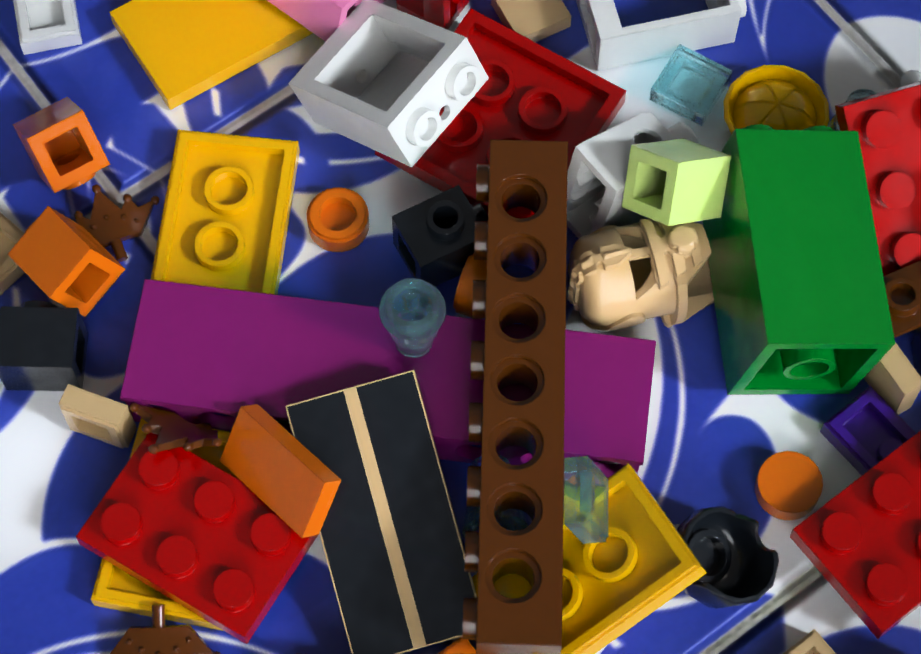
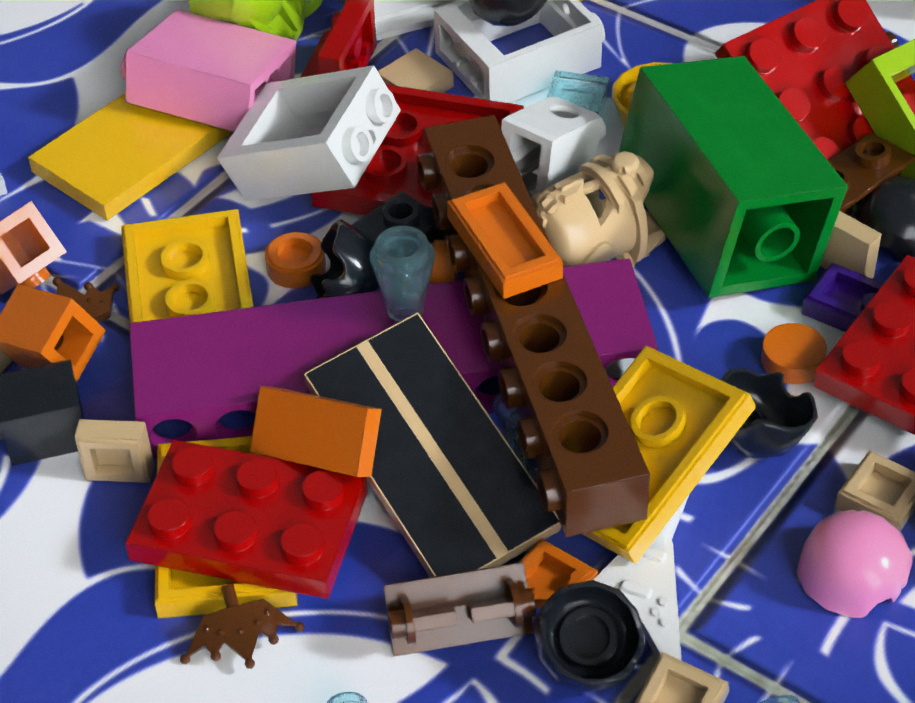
camera: 15 degrees left, 20 degrees down
reddish brown piece [129,402,222,454] -> none
clear light blue tile [564,456,608,544] -> none
yellowish green brick [622,138,731,226] -> none
none -> black hair [310,219,382,299]
none -> orange tile [447,182,563,299]

